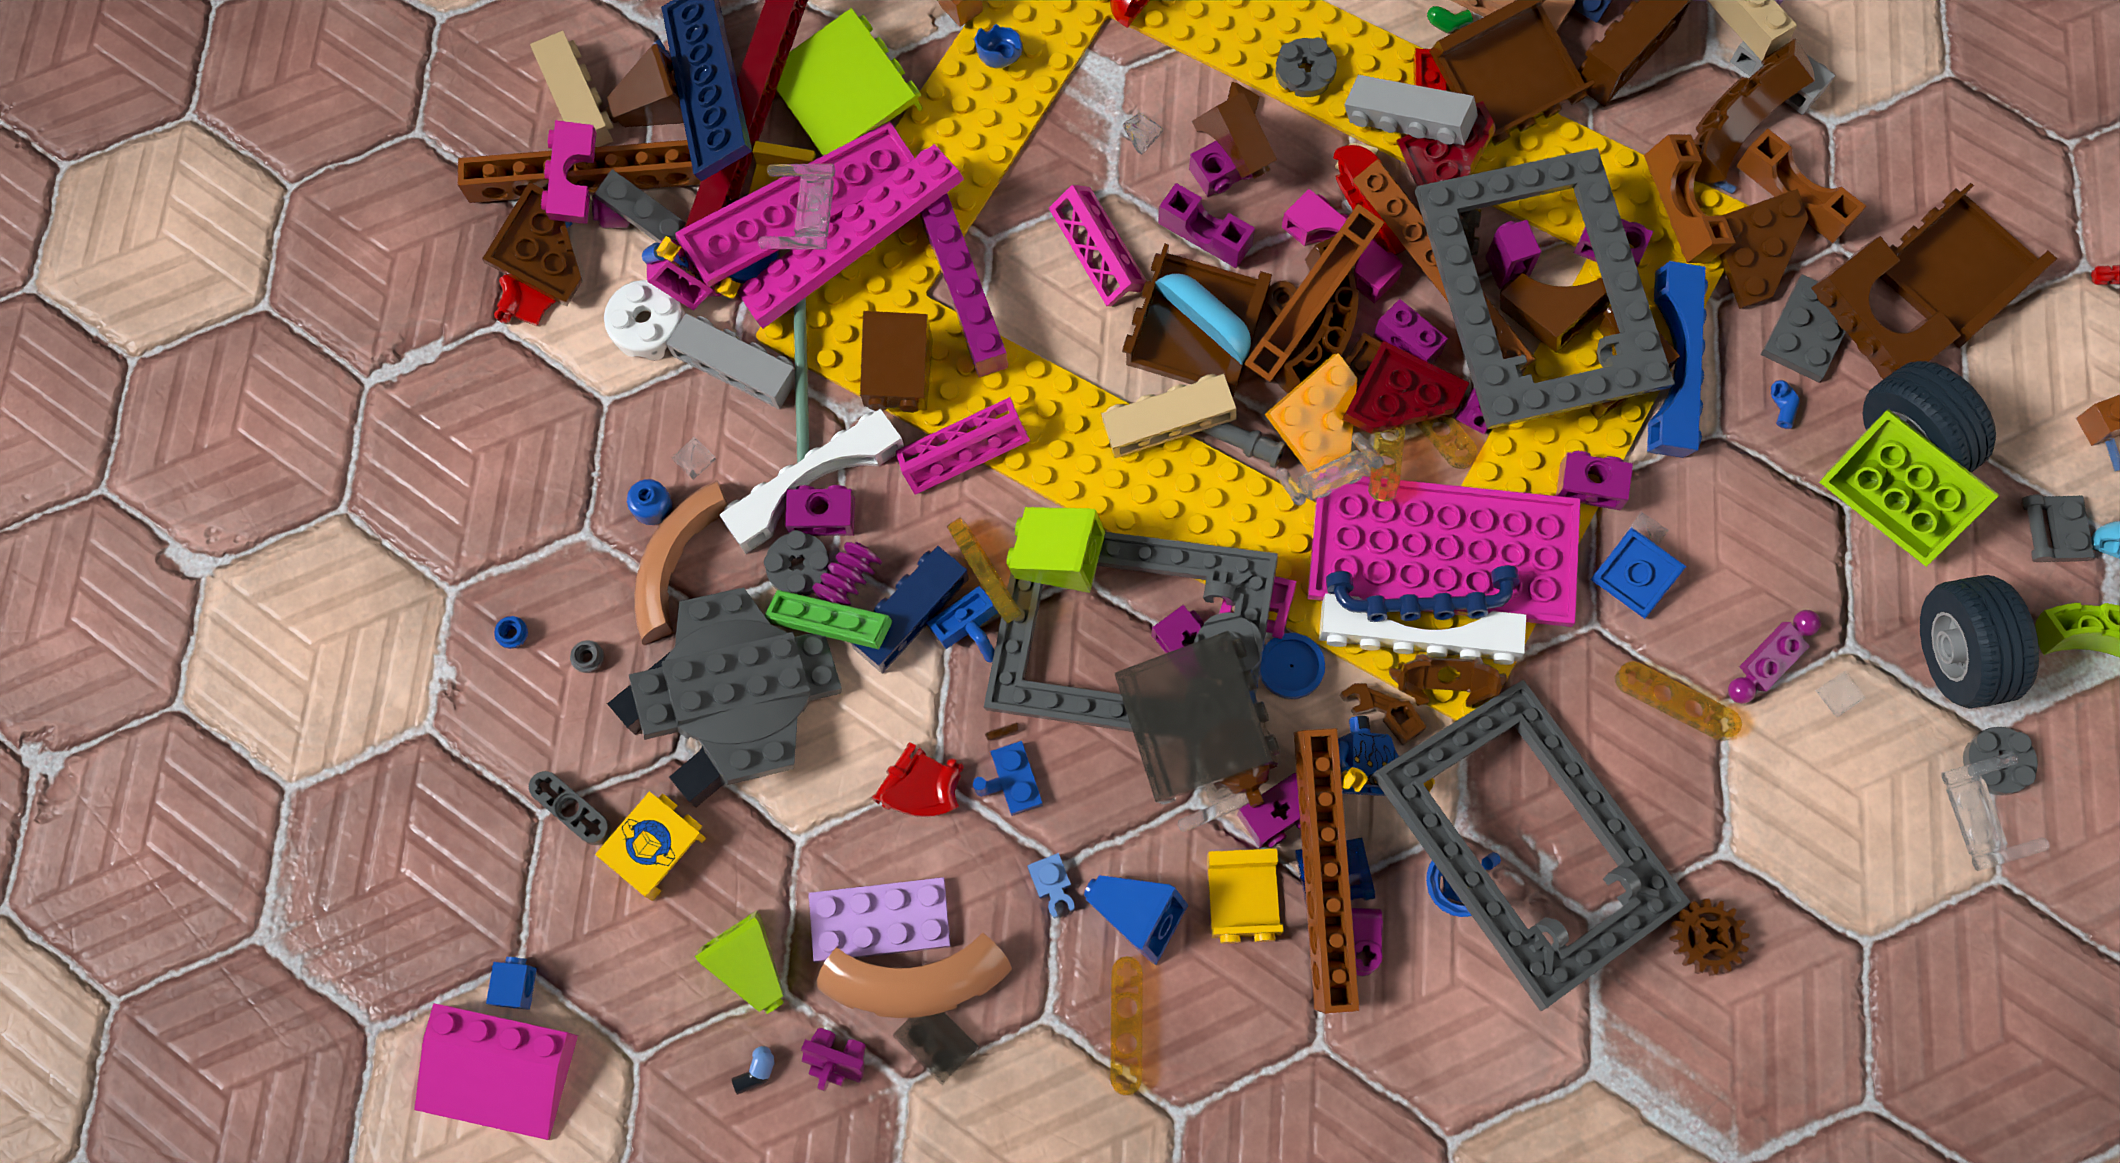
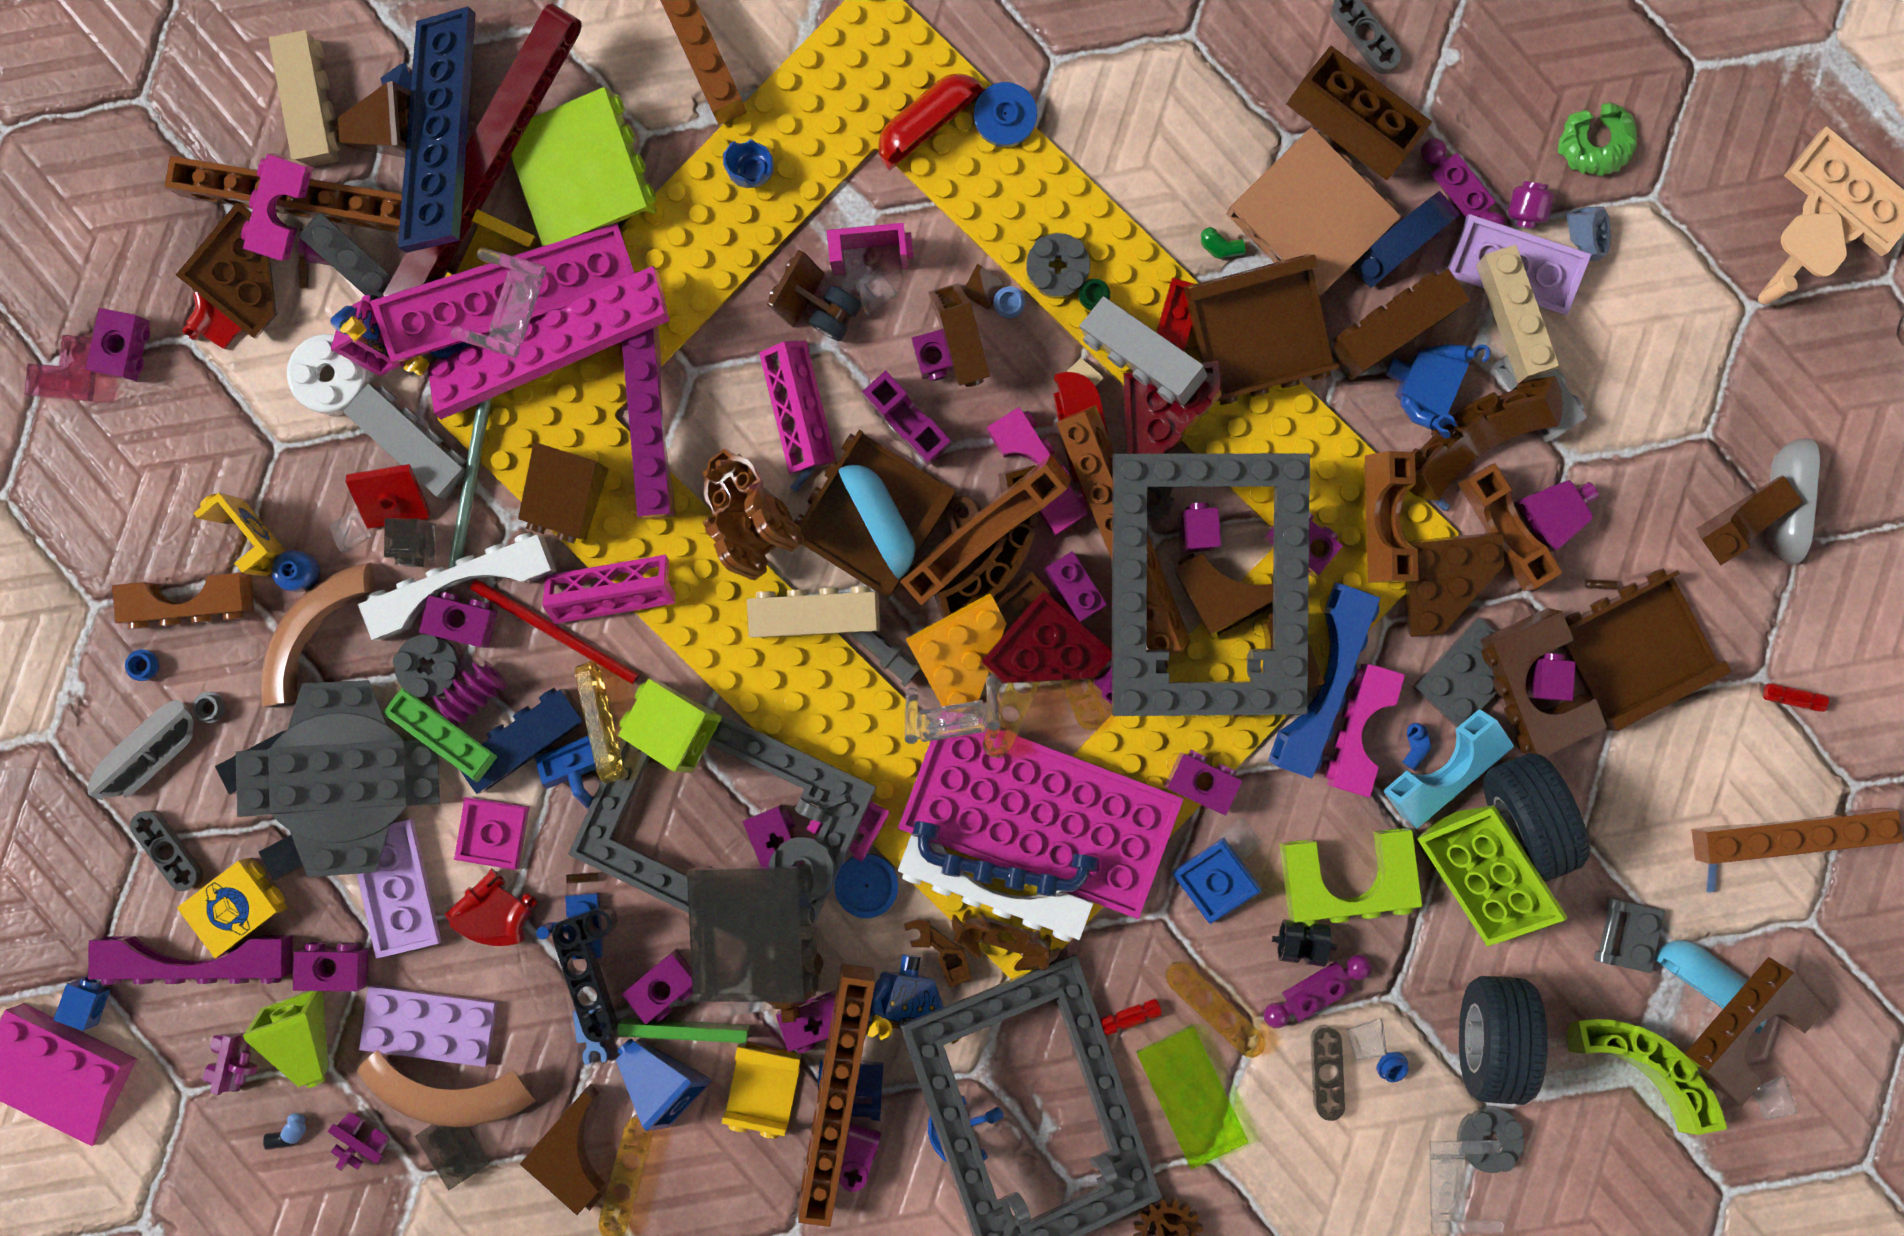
camera: 15 degrees right, 15 degrees up
none -> clear pink plate [24,335,96,402]
none -> magenta brick [85,308,150,382]
none -> light grey brick [88,700,194,800]
none -> magenta arch [88,935,293,985]
none -> dark orange arch [112,573,254,629]
none -> yellow panel [193,493,286,577]
none -> magenta hips [202,1032,258,1095]
none -> magenta brick [293,942,368,992]
none -> reddish brown leg [299,255,309,288]
none -> red plate [345,464,430,529]
none -> lavender plate [357,818,442,959]
none -> clear smoke brick [384,518,435,567]
none -> dark pink tile [454,796,529,870]
none -> red piece [470,578,639,685]
none -> reddish brown arch [520,1084,605,1216]
none -> black beam [552,906,618,1042]
none -> bright green tile [618,1018,750,1043]
none -> magenta brick [621,949,700,1024]
none -> dark orange animal [703,449,804,580]
none -> reddish brown plate [767,250,862,341]
none -> medium blue leg [790,467,816,493]
none -> dark pink panel [826,223,914,276]
none -> medium blue plate [994,286,1025,319]
none -> dark green plate [1078,279,1110,311]
none -> red axle [1100,999,1162,1036]
none -> clear neon green tile [1135,1024,1249,1170]
none -> black wheel [1272,919,1337,967]
none -> lime arch [1279,827,1422,927]
none -> clear smoke beam [1310,1025,1345,1121]
none -> dark pink arch [1325,664,1405,798]
none -> blue plate [1376,1052,1409,1083]
none -> medium azure arch [1383,709,1514,829]
none -> blue torso [1385,344,1491,439]
none -> magenta torso [1514,480,1599,552]
none -> magenta brick [1526,653,1575,701]
none -> reddish brown leg [1585,579,1619,590]
none -> reddish brown arch [1696,474,1802,566]
none -> light grey brick [1765,438,1820,564]

